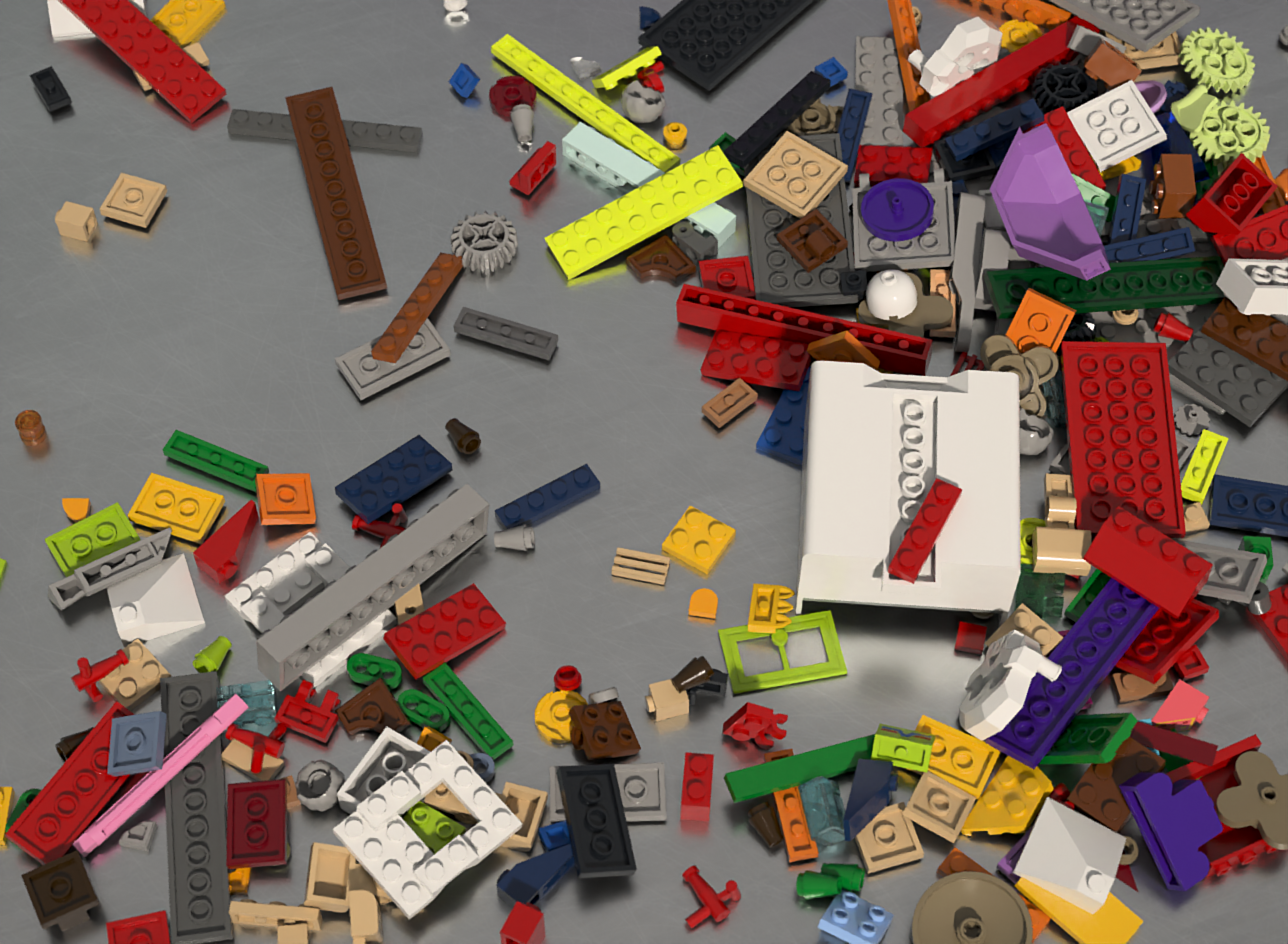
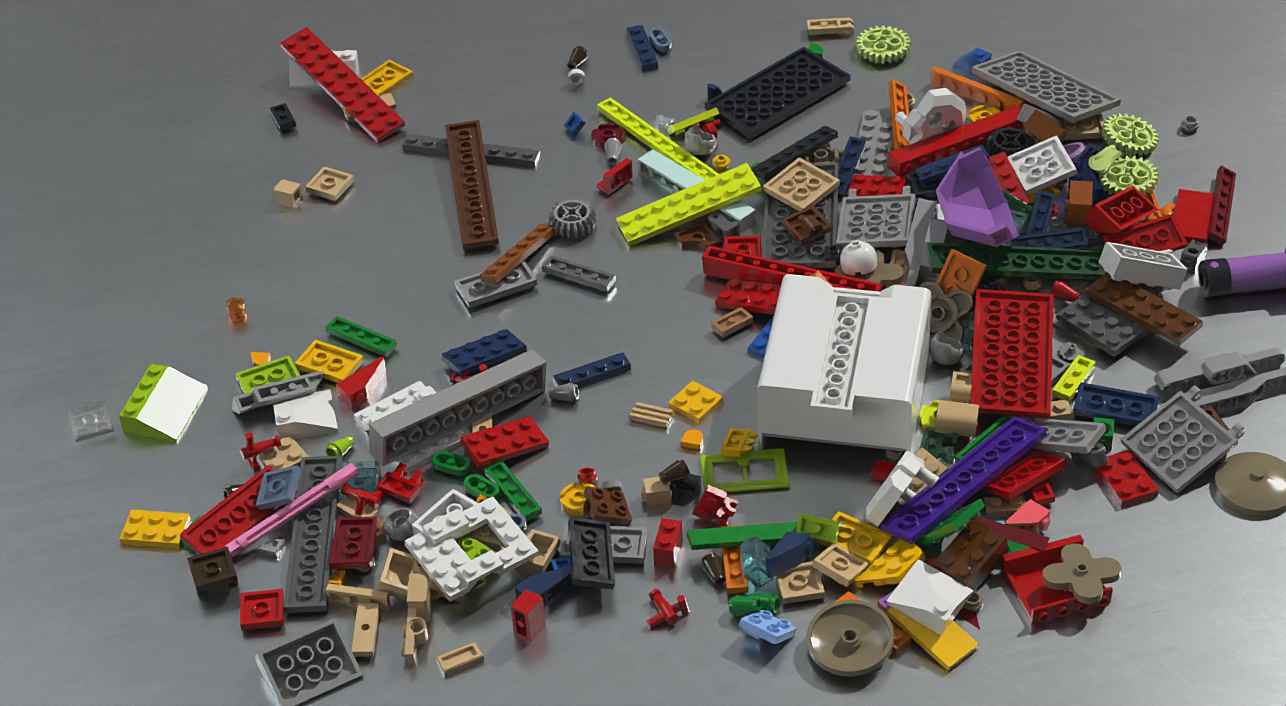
camera: 10 degrees right, 15 degrees down
orange plate [255,473,316,525] -> none
reddish brown tile [335,678,411,735] -> none
dark brown cone [445,418,481,454] -> none
blue plate [814,57,848,86] -> none
dark purple piece [861,178,934,242] -> none
red plate [888,478,963,584] -> none
red slope [1083,506,1213,619] -> none
dark purple brick [1119,772,1223,891] -> none

